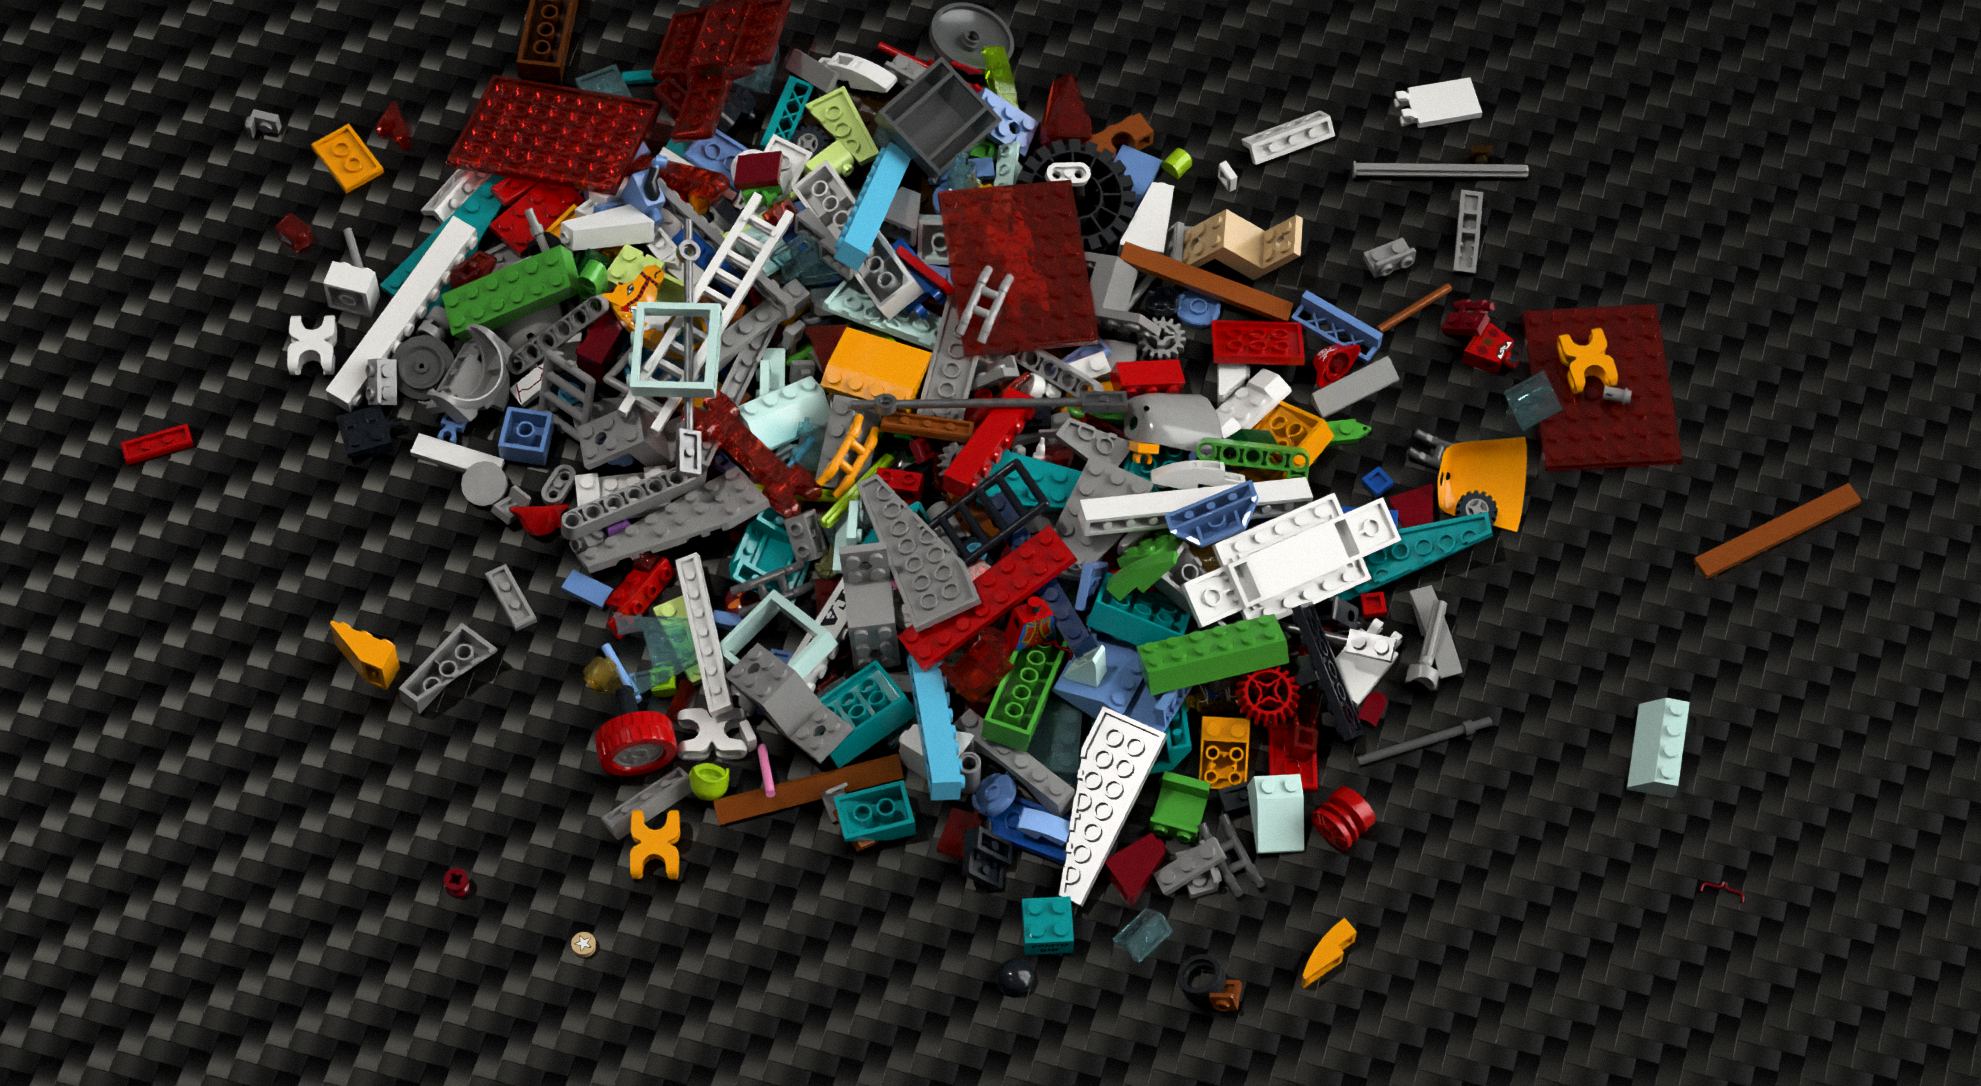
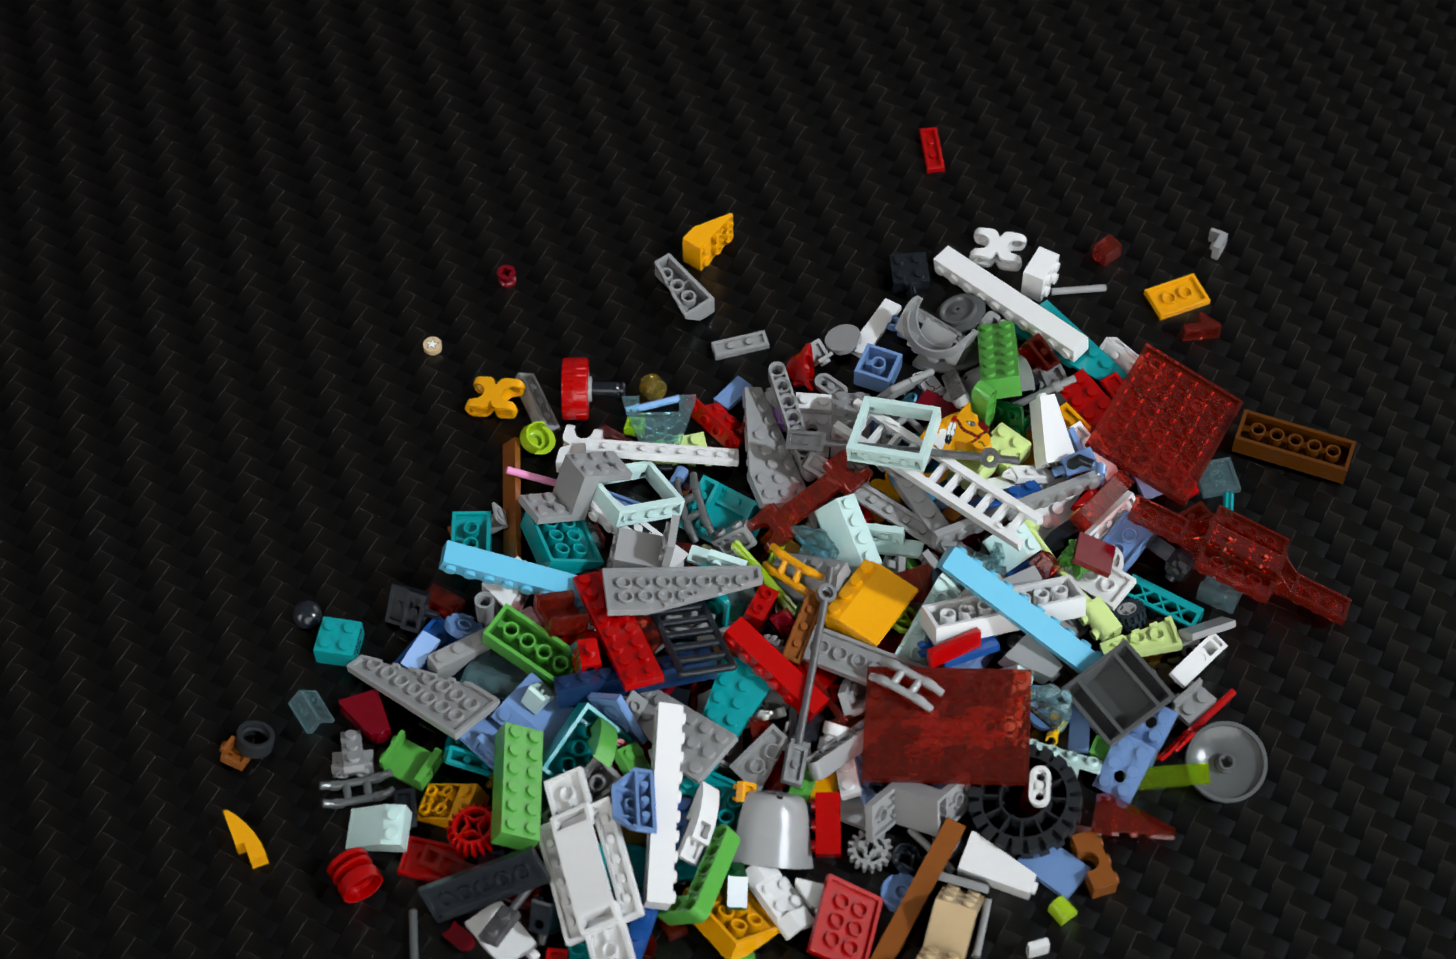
camera: 105 degrees right, 5 degrees down
light grey bracket [365,359,397,405] -> none

